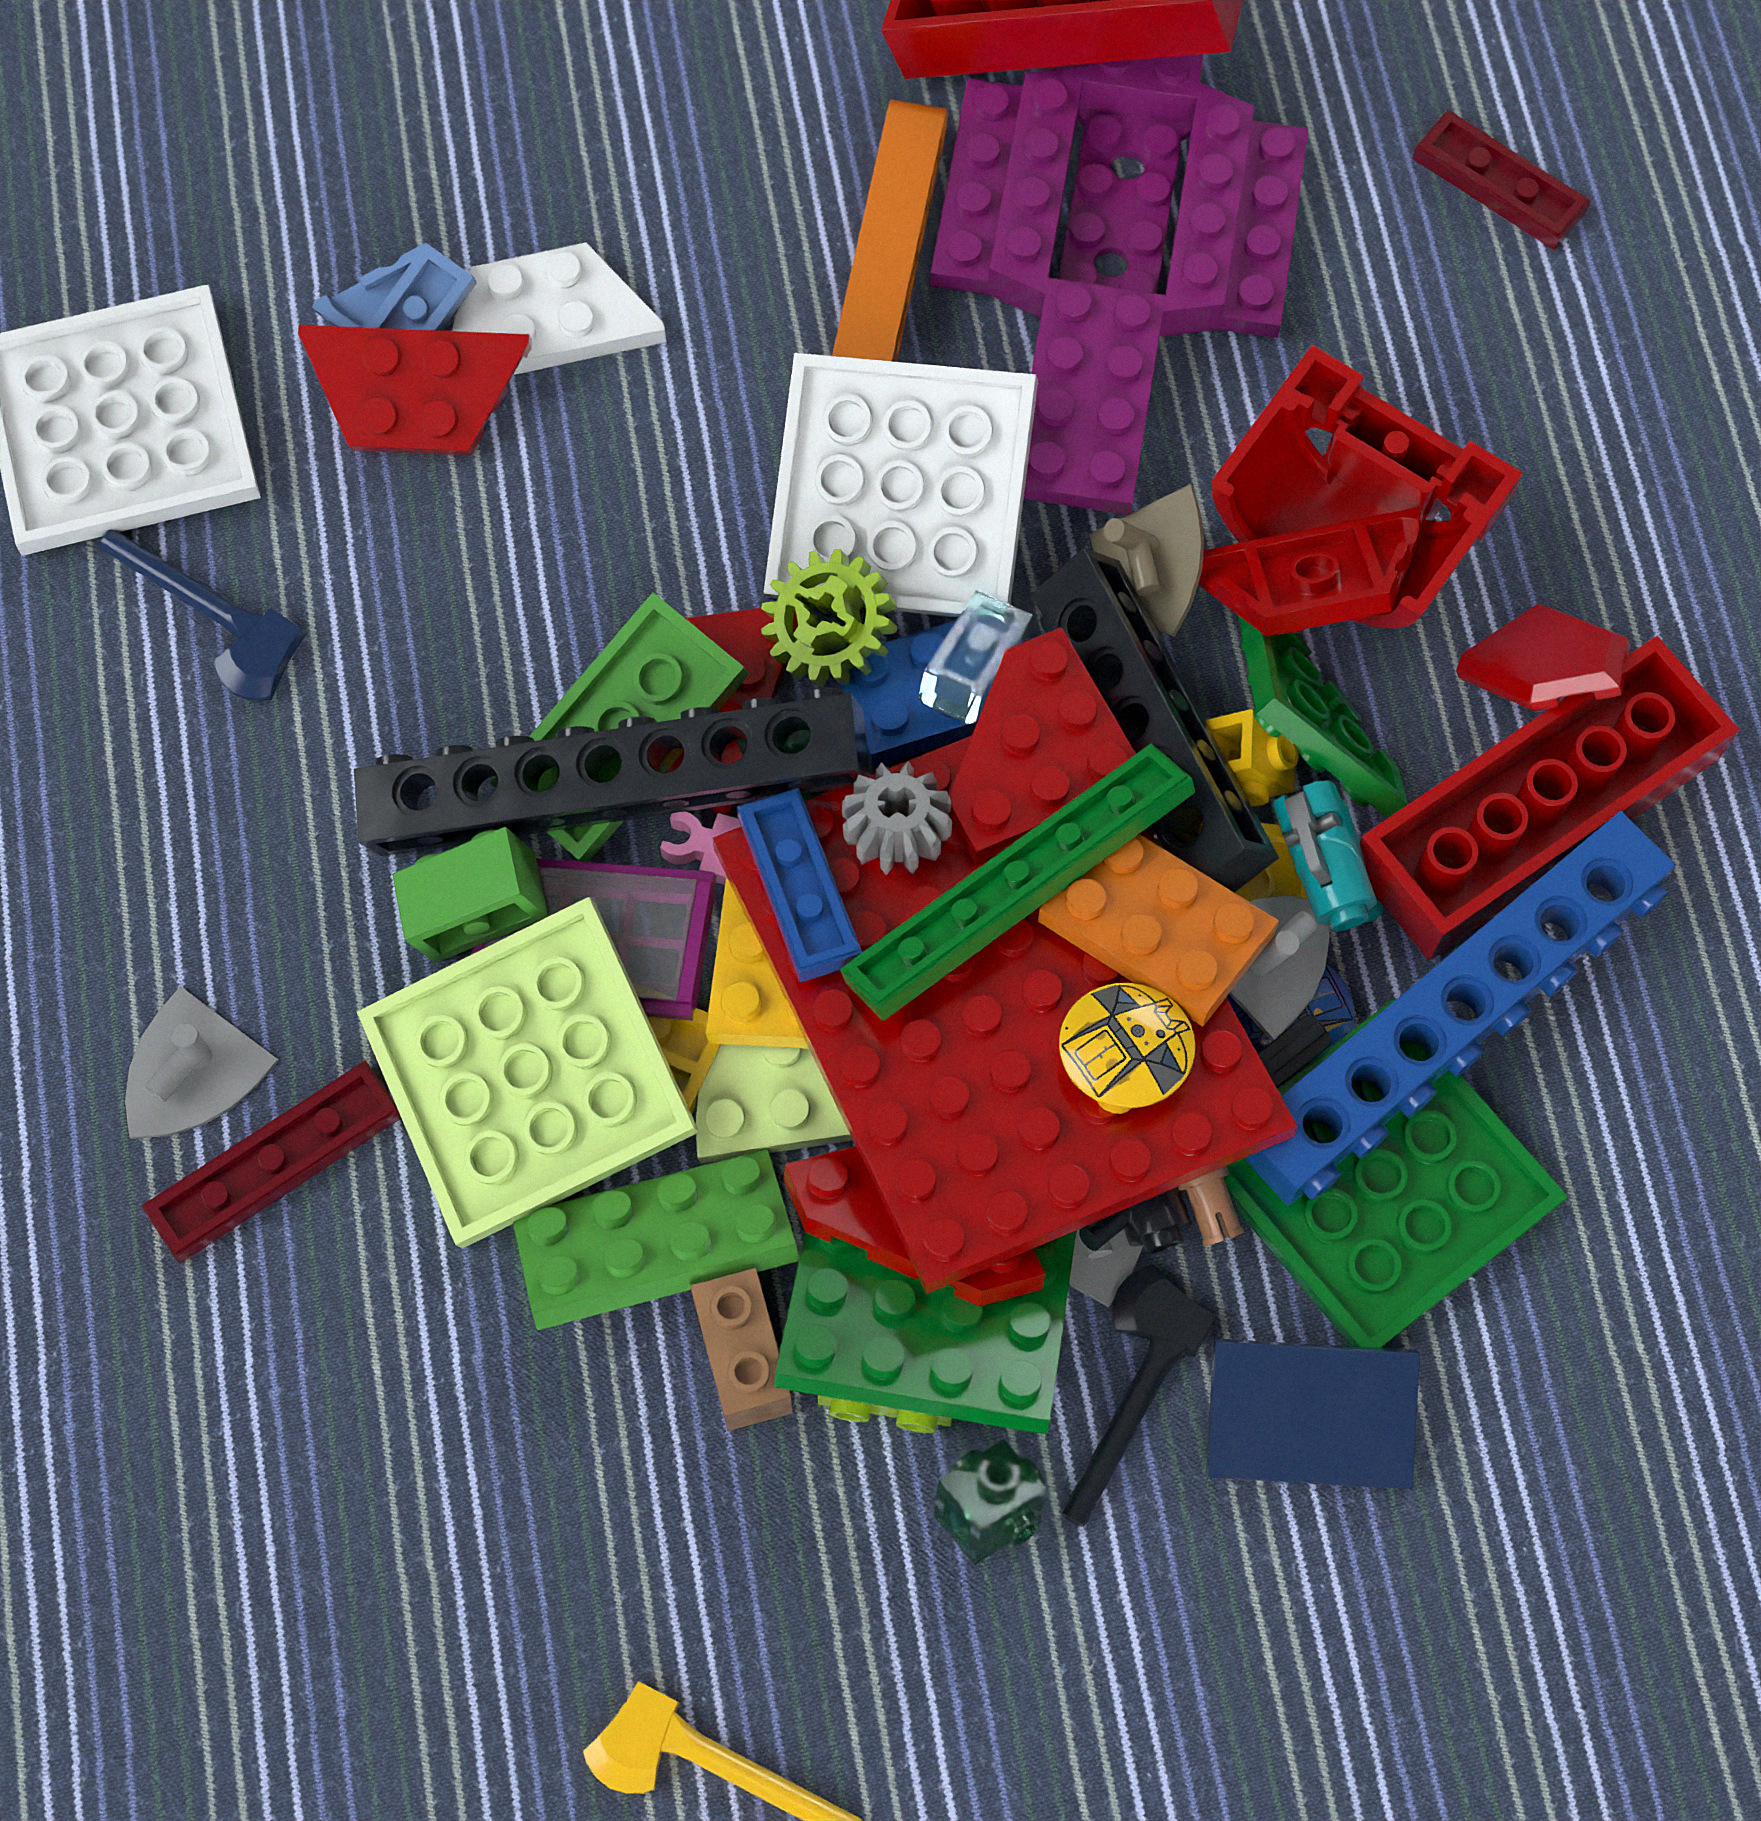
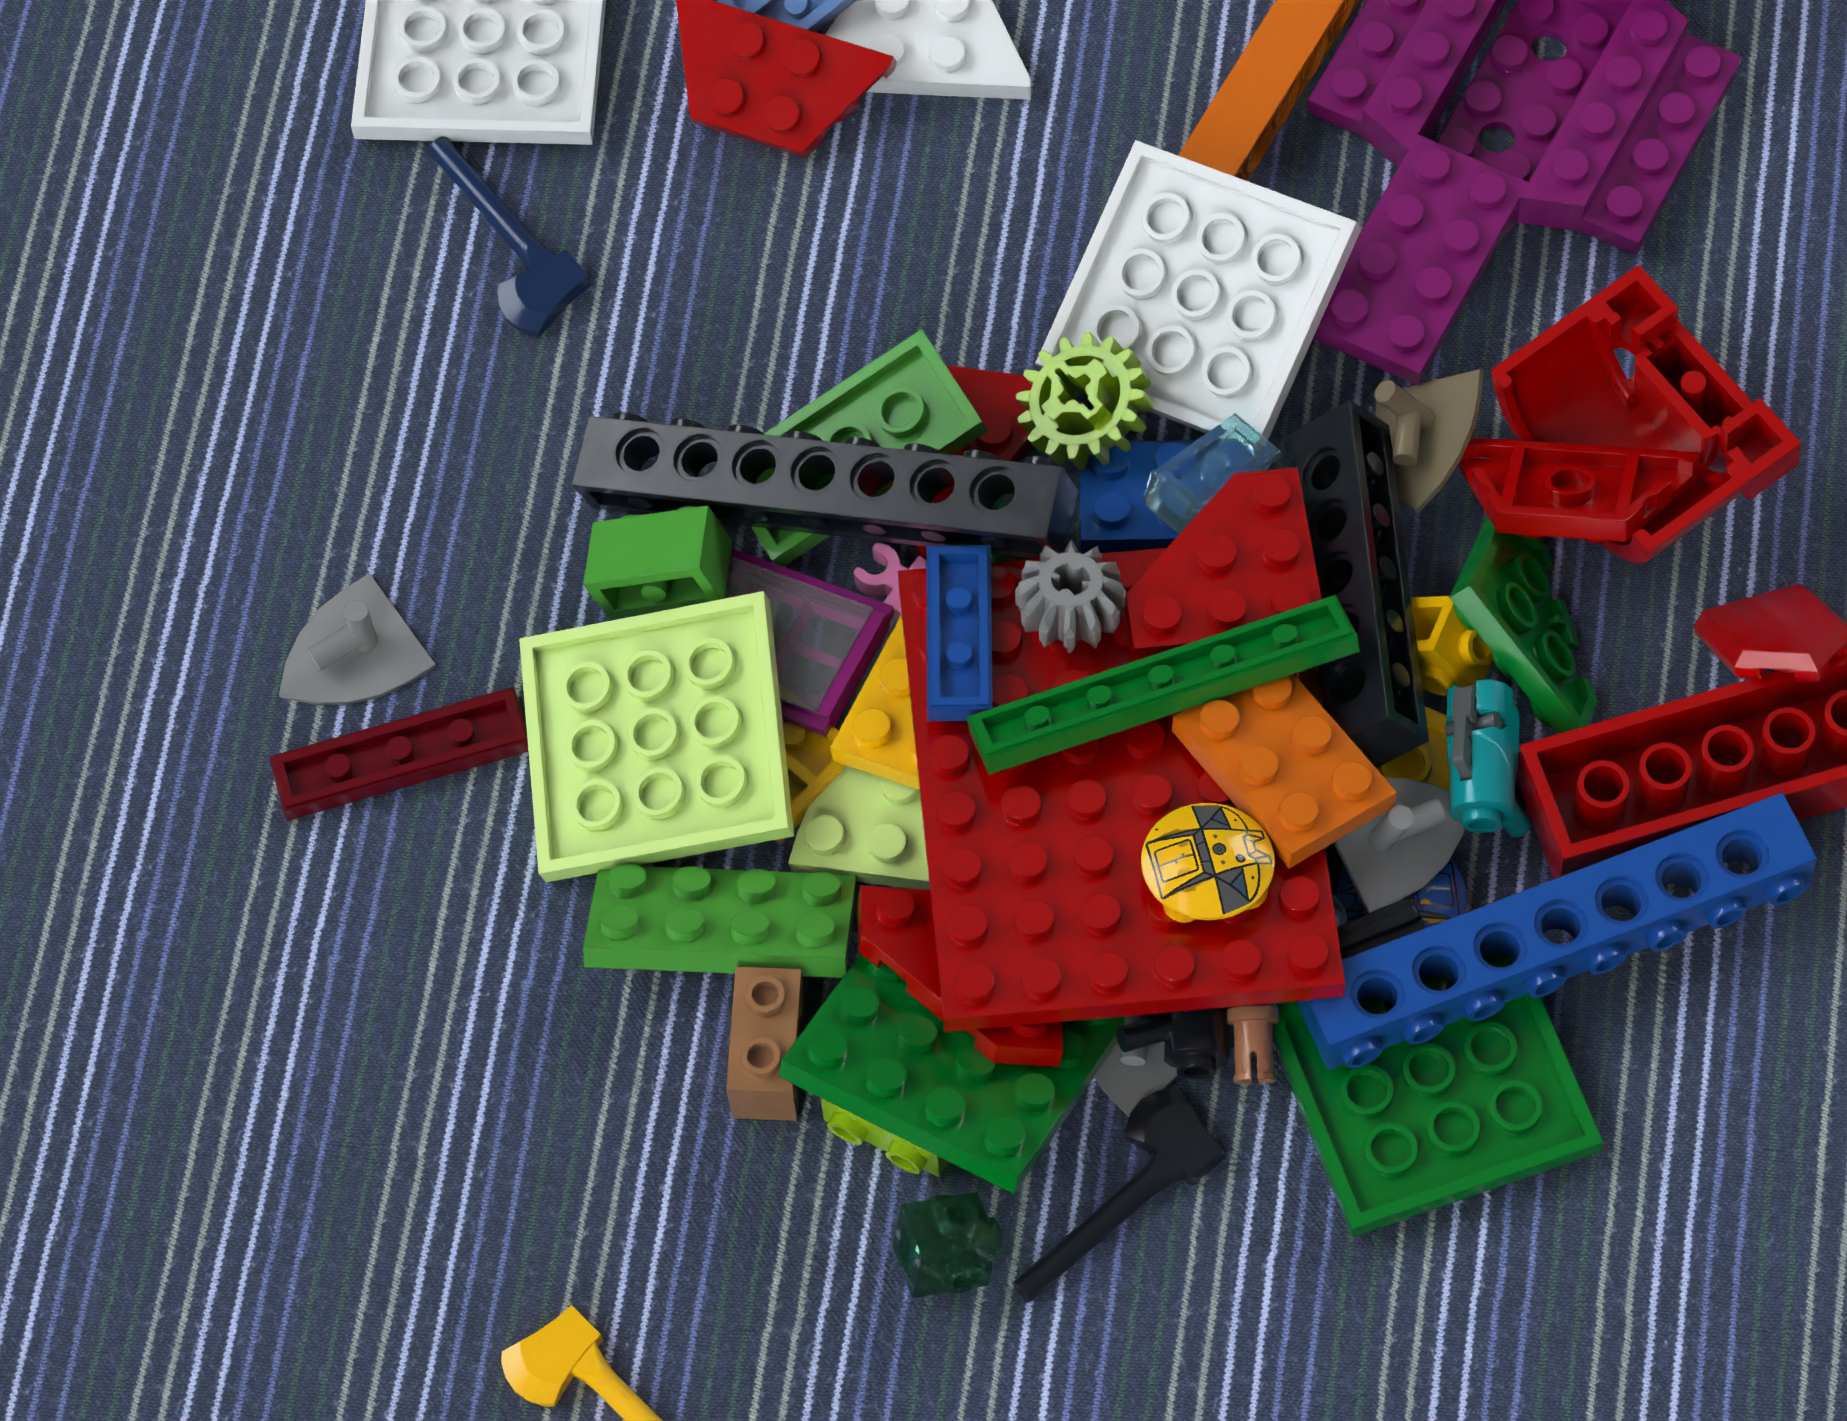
camera: 25 degrees right, 5 degrees down
dark blue tile [1206,1338,1420,1489] -> none

